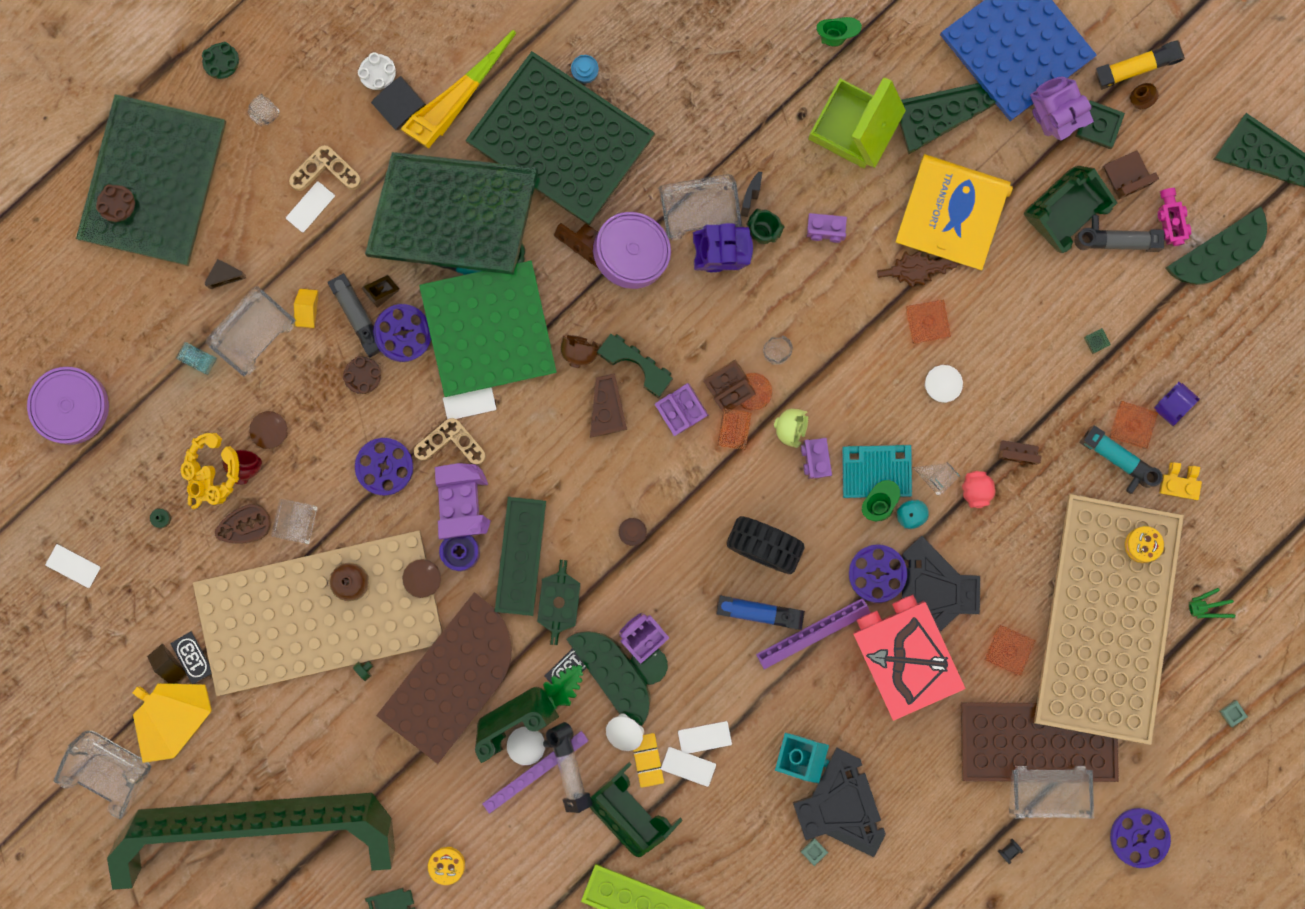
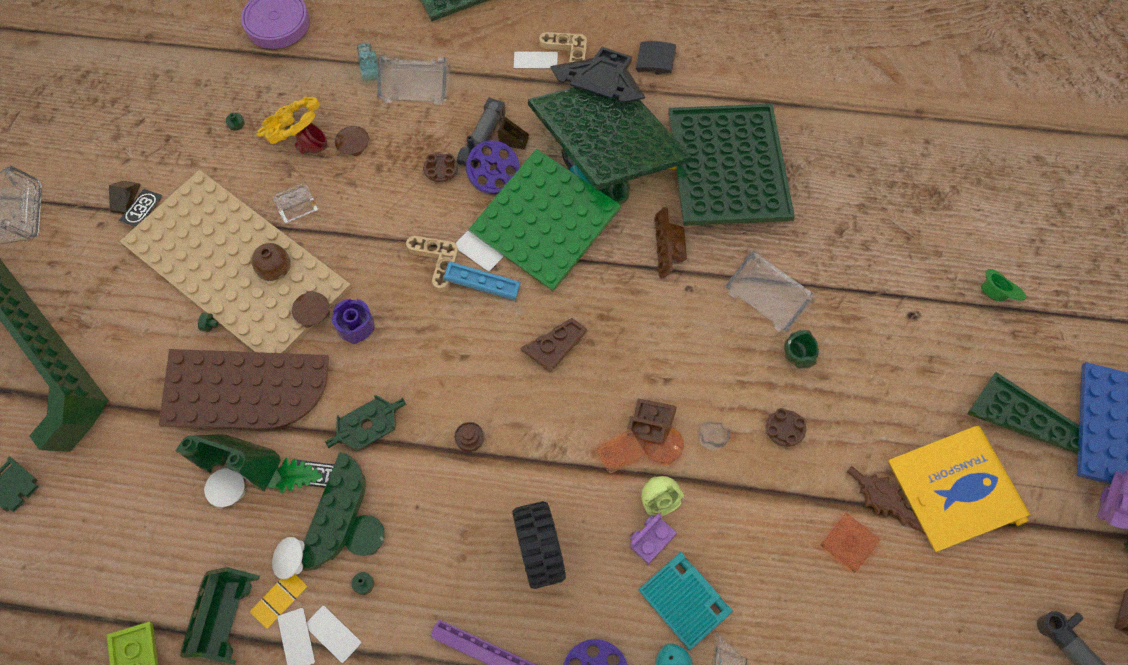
camera: 60 degrees right, 20 degrees down
white sticker [45,544,100,588] -> none
yellow panel [132,683,212,763] -> none
dark brown slope [205,259,246,289] -> none
reddish brown piece [215,504,271,544] -> none
yellow slope [294,289,319,328] -> none
dark purple wedge [355,438,413,496] -> none
white dish [358,53,396,90] -> none
yellow plate [401,30,516,149] -> none
yellow head [428,847,465,885] -> none
medium lavender piece [435,463,491,540] -> none
medium lavender piece [482,731,589,814] -> none
dark green plate [495,497,547,616] -> none
piece [543,722,593,813] -> none
reddish brown cylinder [561,335,600,368] -> none
dark azure plate [571,55,599,84] -> none
medium lavender brick [593,212,671,289] -> none
dark green arch [598,334,673,398] -> none
medium lavender piece [619,613,669,664] -> none
medium lavender slope [655,383,709,436] -> none
dark purple piece [693,223,753,273] -> none
piece [716,595,805,630] -> none
black slope [740,172,762,217] -> none
medium lavender bracket [807,213,847,243] -> none
lime container [808,77,906,169] -> none
green piece [862,480,900,522] -> none
white dish [924,365,963,403] -> none
dark green windscreen [1024,166,1117,253] -> none
none -> dark green tile [351,572,374,595]
none -> dark azure tile [444,261,521,301]
none -> black plate [550,47,645,103]
none -> reddish brown dish [766,408,807,447]

